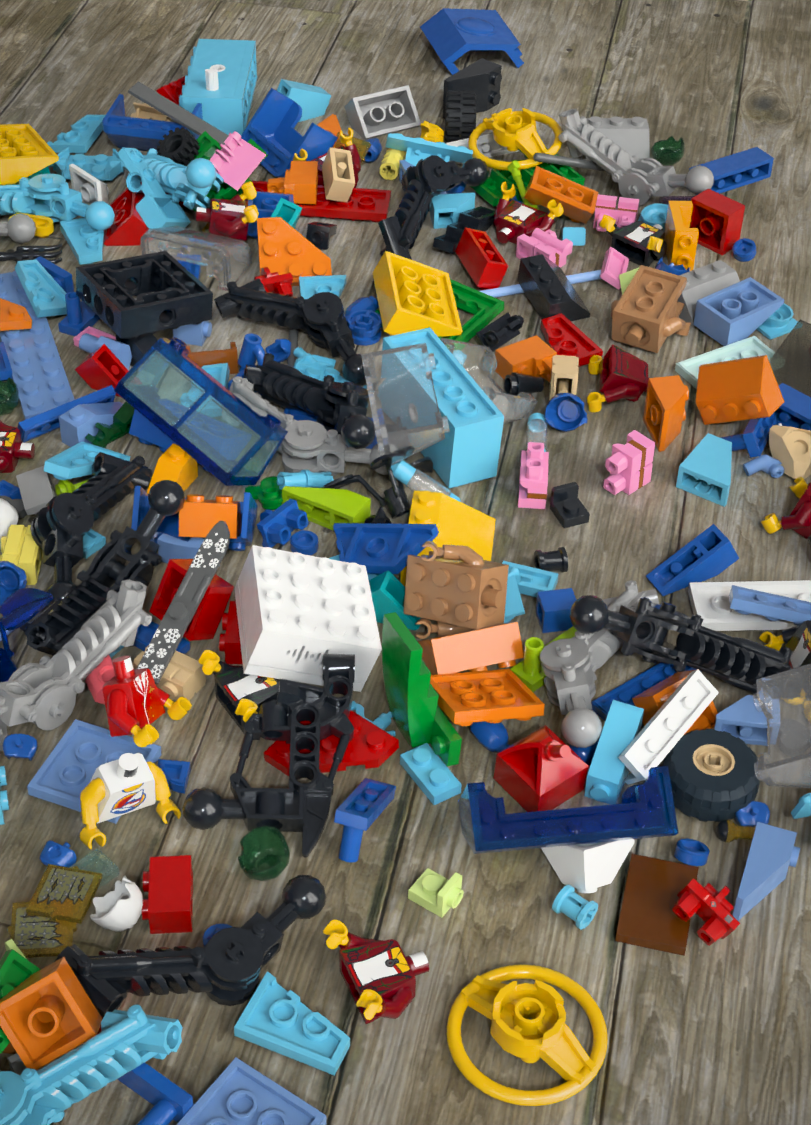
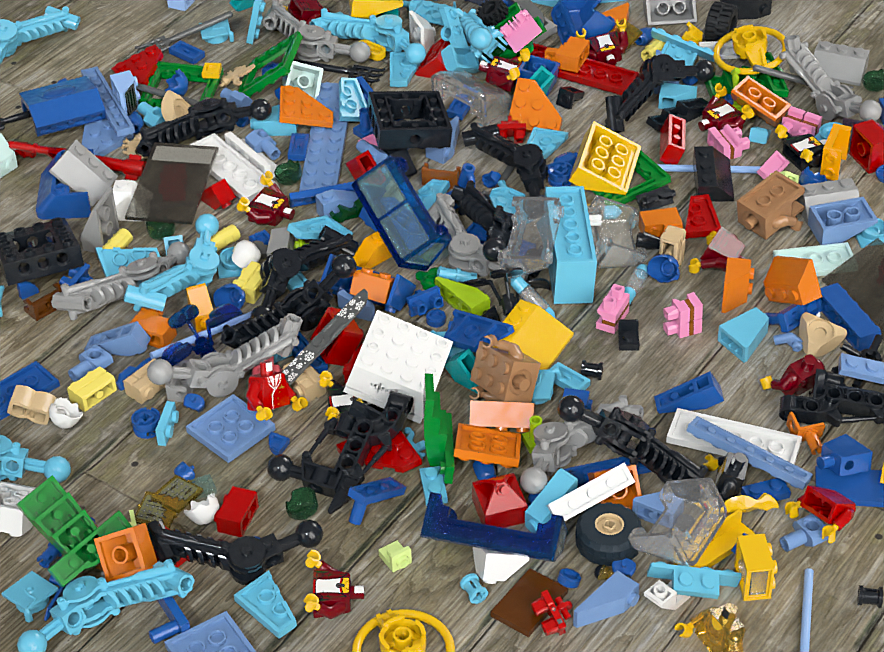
camera: 25 degrees right, 0 degrees up
torso [79,753,181,850] -> none
tan brick [322,147,355,202] -> none

